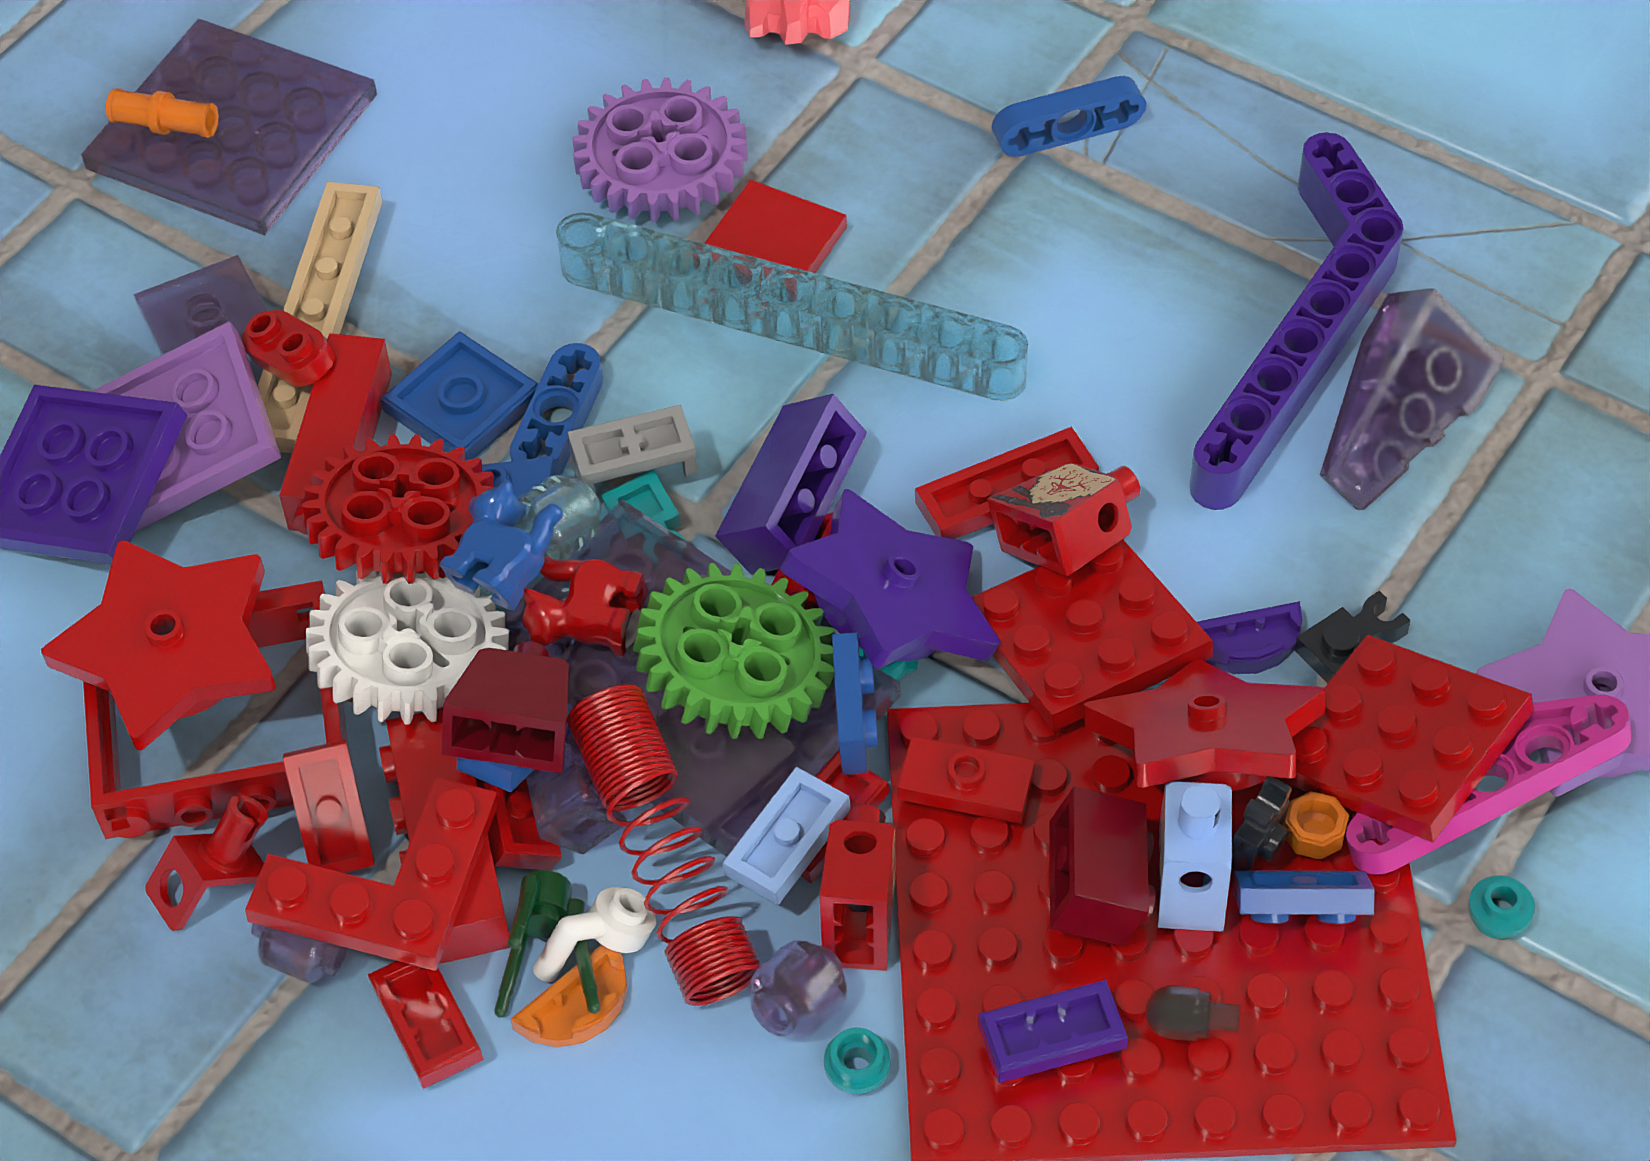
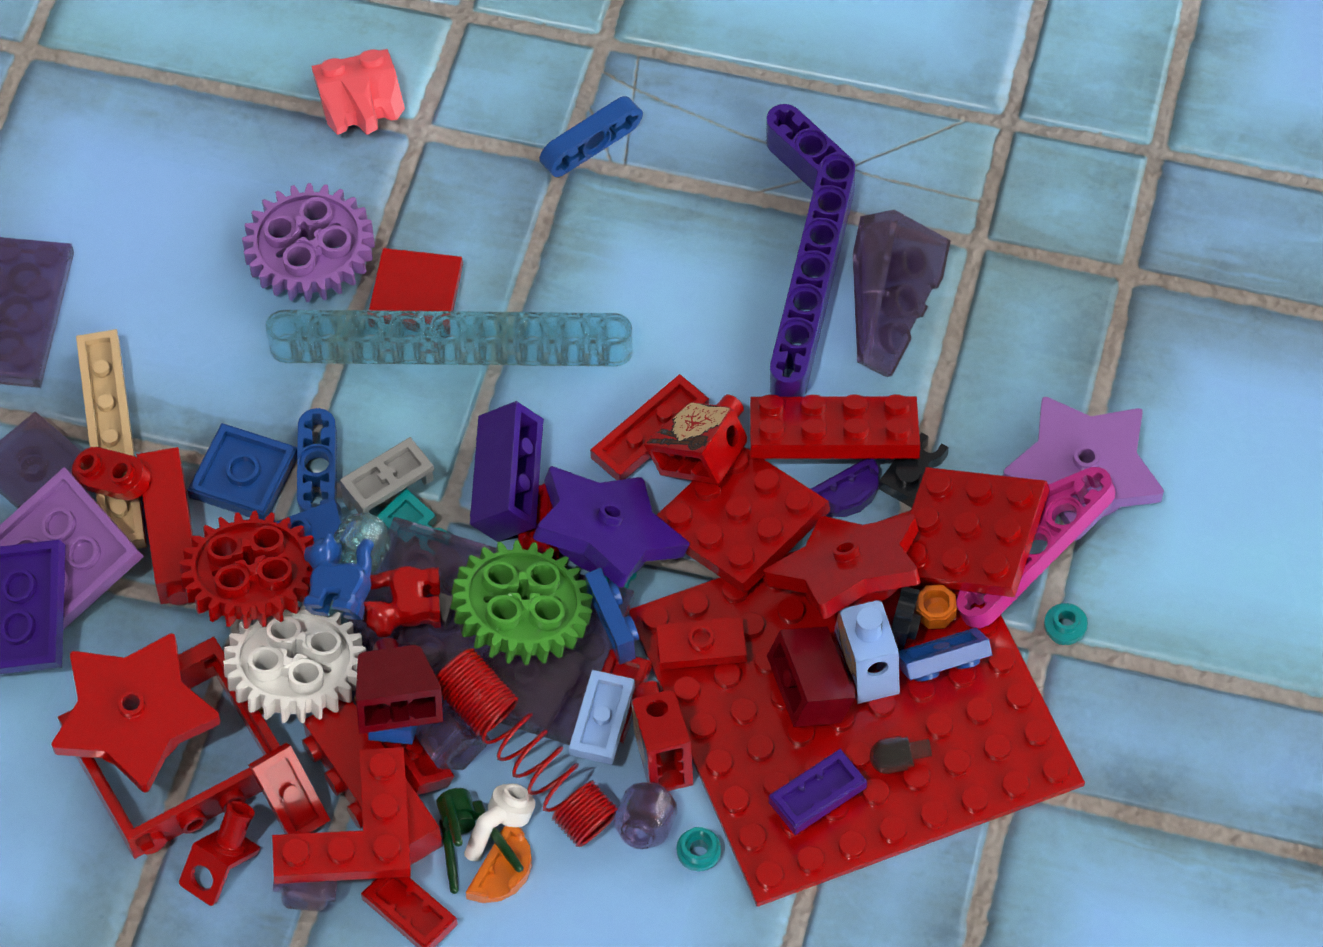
camera: 20 degrees left, 5 degrees up
none -> red plate [750,394,920,459]

